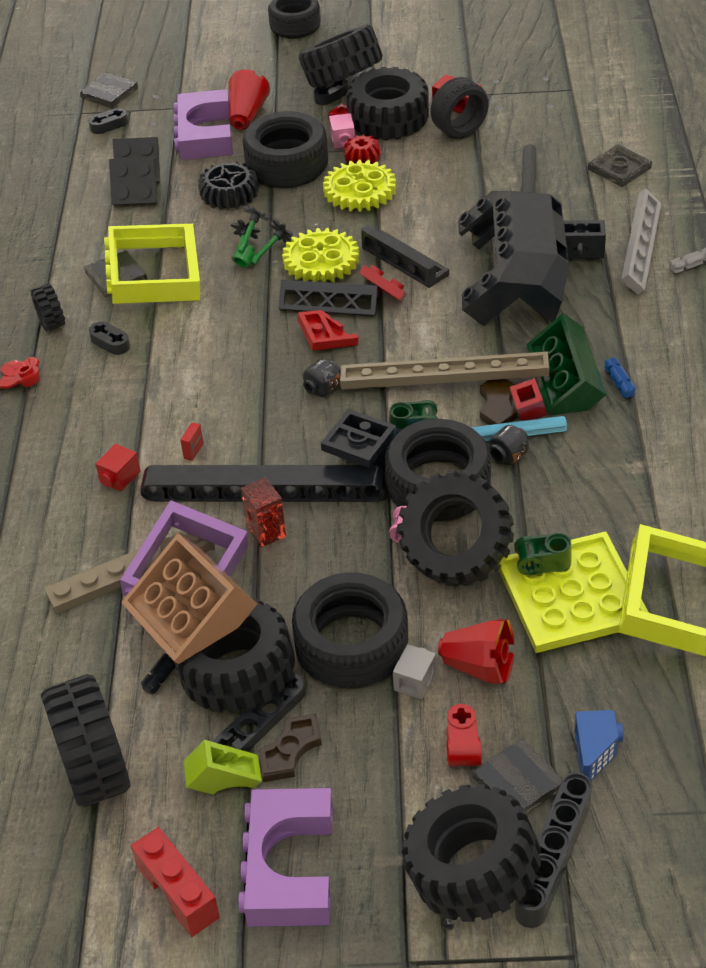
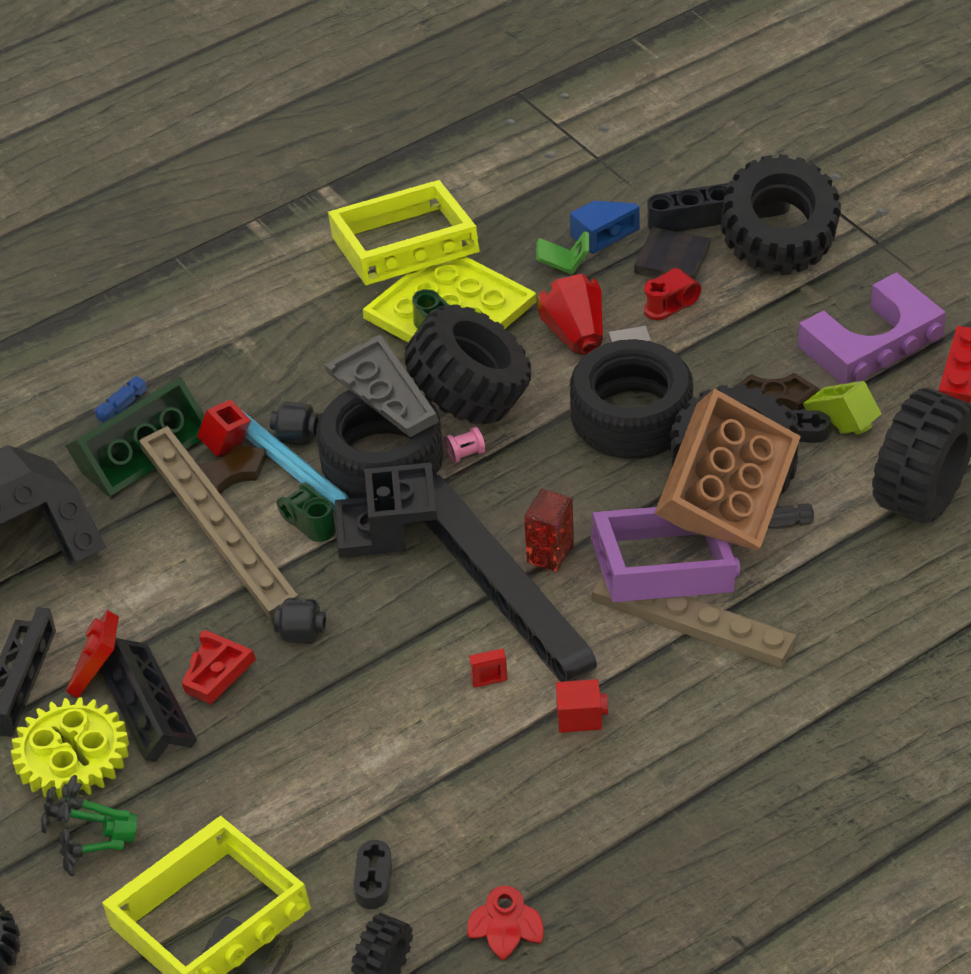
camera: 125 degrees left, 0 degrees up
none -> dark grey wing [324,334,439,437]
none -> bright green bracket [536,231,589,275]

